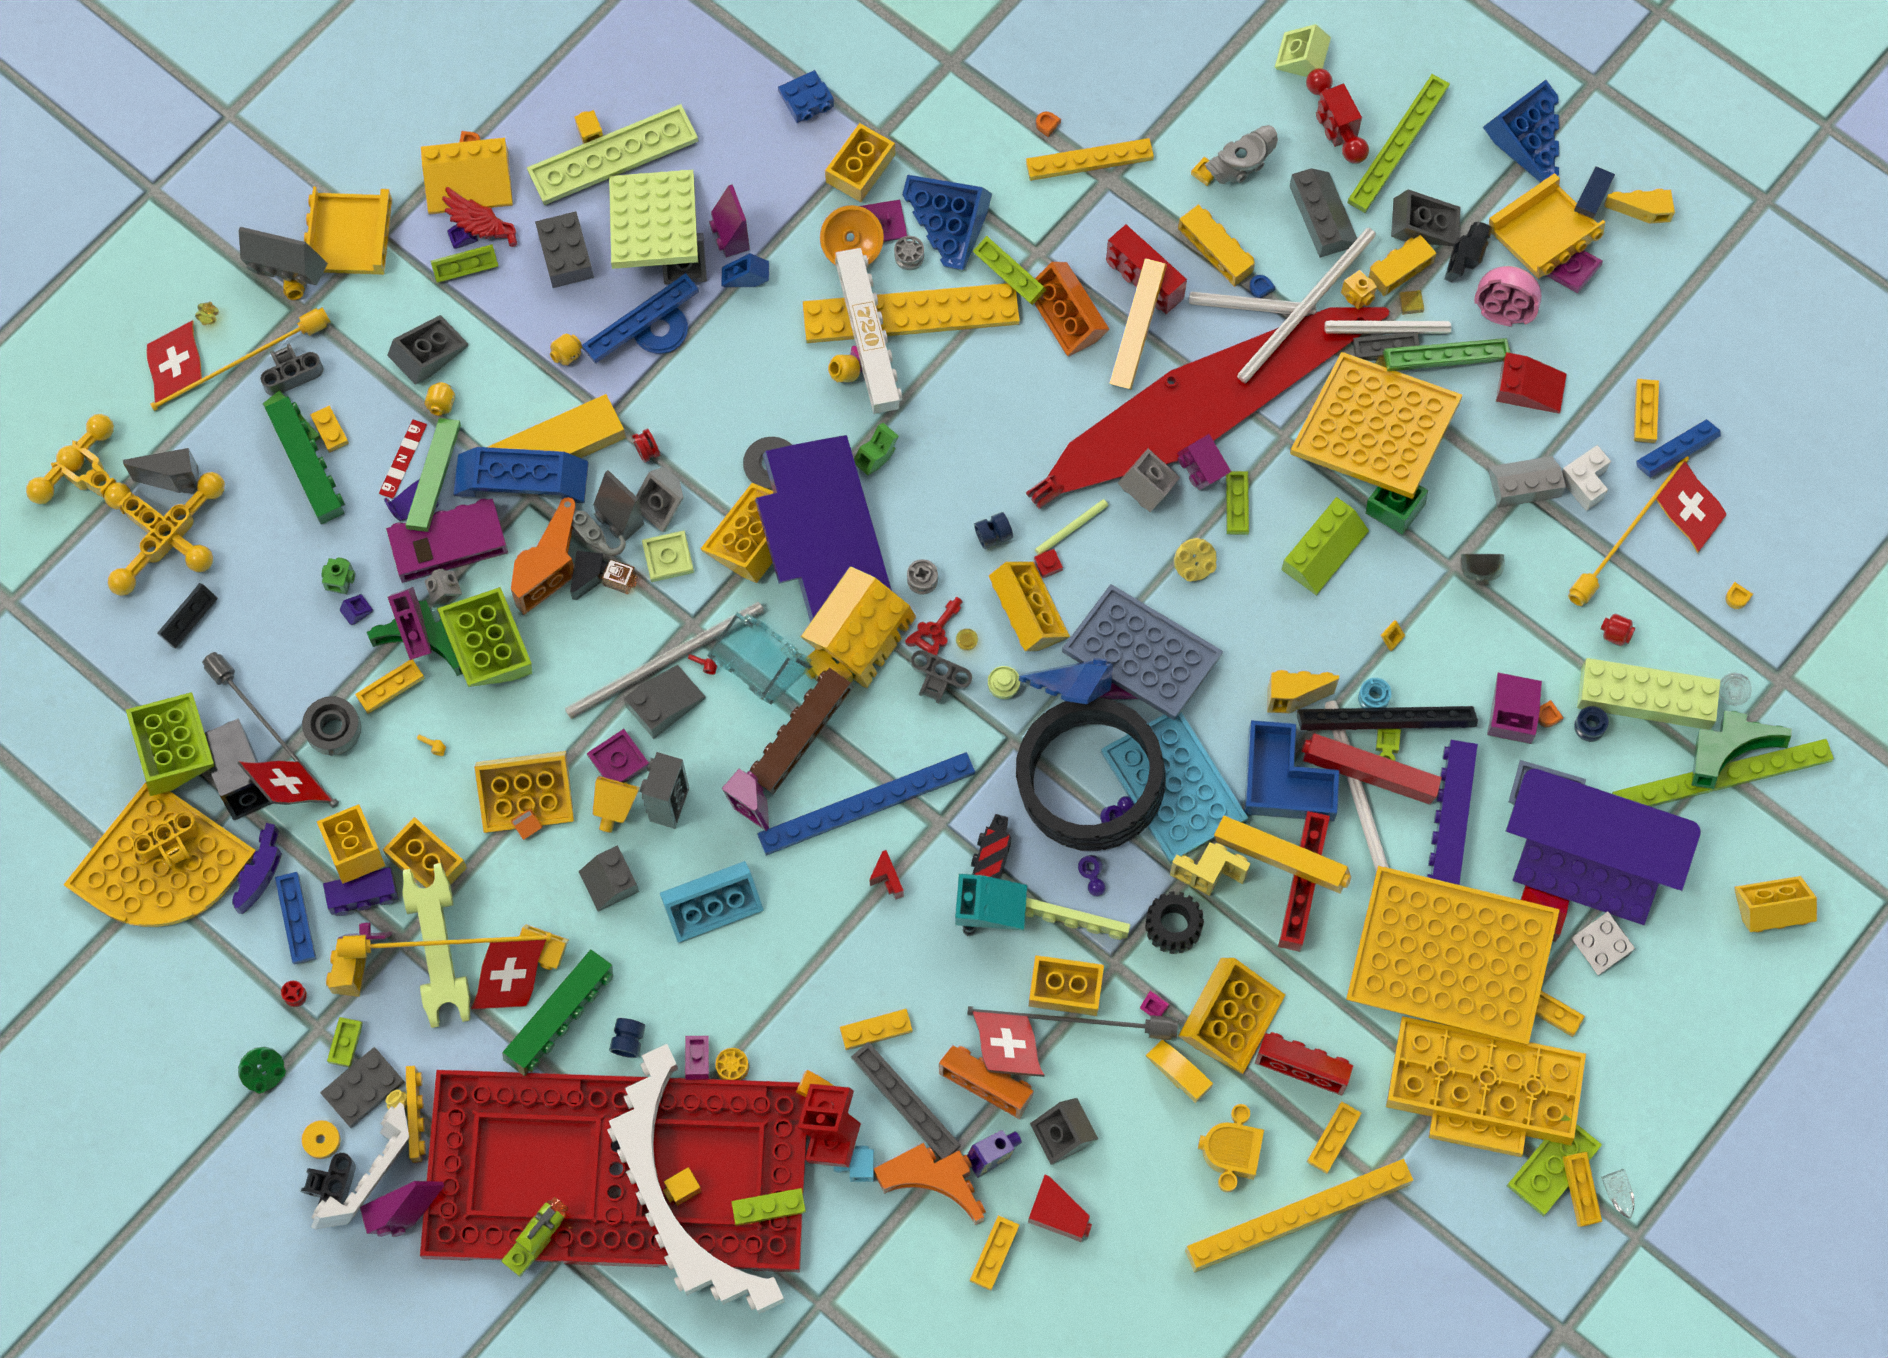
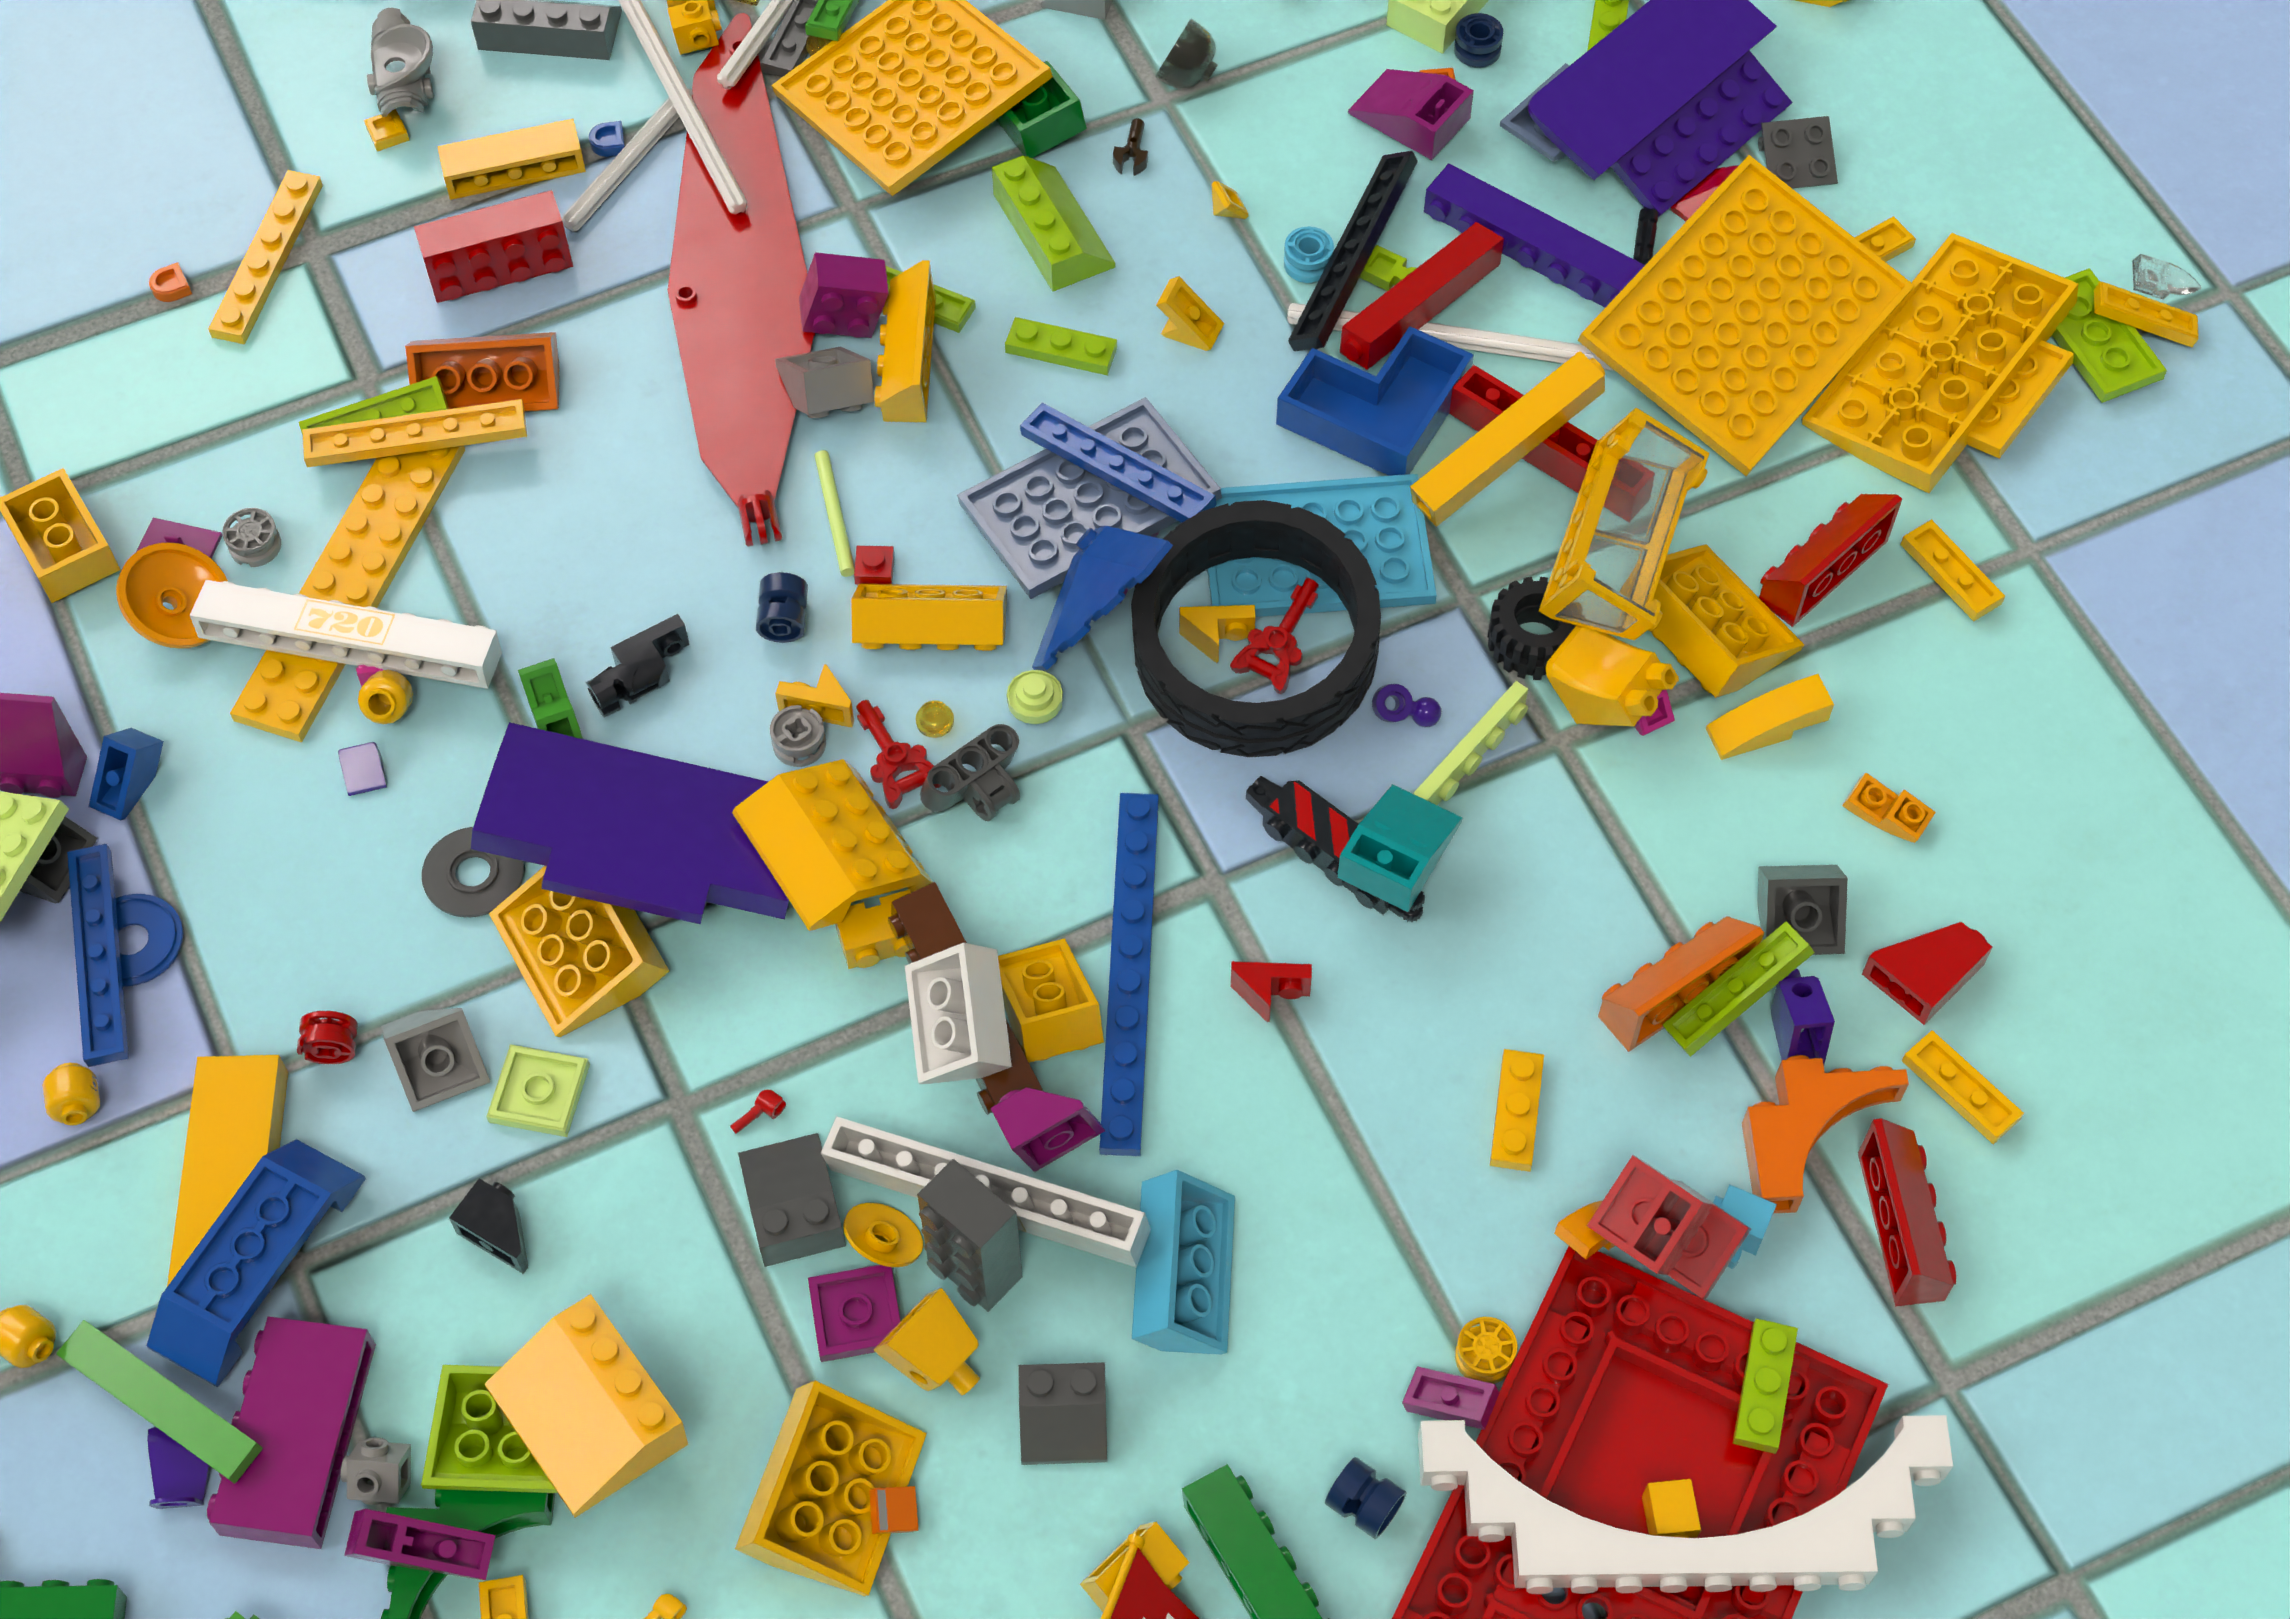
camera: 65 degrees left, 10 degrees down
red sticker [379,419,427,499] -> none
dark brown sticker [413,538,433,563] -> none
orange slope [511,497,626,615] -> none
white axle [565,602,764,719] -> none
dark grey slope [593,470,644,541] -> none
clear orange brick [602,559,638,594] -> none
clear light blue windscreen [707,612,813,705] -> none
dark grey plate [851,1042,961,1160] -> none
blue slope [902,175,992,270] -> none
flag [967,1006,1178,1077] -> none
yellow brick [1028,955,1104,1016] -> none
dark purple plate [1100,796,1134,823] -> none
tile [1109,259,1167,390] -> none
light yellow bracket [1170,842,1251,896] -> none
light yellow plate [1174,538,1217,582] -> none
yellow brick [1185,1159,1413,1273] -> none
yellow piece [1198,1104,1264,1192] -> none
yellow slope [1267,670,1339,714] -> none
none -> yellow plate [302,399,527,467]
none -> slope [338,742,387,796]
none -> yellow slope [485,1294,688,1518]
none -> black plate [586,614,690,717]
none -> yellow slope [775,664,854,727]
none -> white brick [821,1116,1151,1268]
none -> yellow dish [843,1203,923,1267]
none -> yellow slope [874,260,936,422]
none -> white slope [905,943,1012,1084]
none -> yellow slope [998,938,1104,1063]
none -> lime plate [1005,317,1117,376]
none -> plate [1020,402,1217,522]
none -> dark brown bar [1113,118,1148,176]
none -> yellow slope [1156,276,1224,351]
none -> yellow slope [1179,605,1256,663]
none -> red piece [1230,578,1319,694]
none -> windscreen [1539,408,1709,640]
none -> yellow hips [1546,625,1679,726]
none -> black axle [1633,207,1659,265]
none -> lime plate [1663,921,1815,1057]
none -> light orange slope [1842,773,1936,843]
none -> red slope [1858,1118,1956,1307]

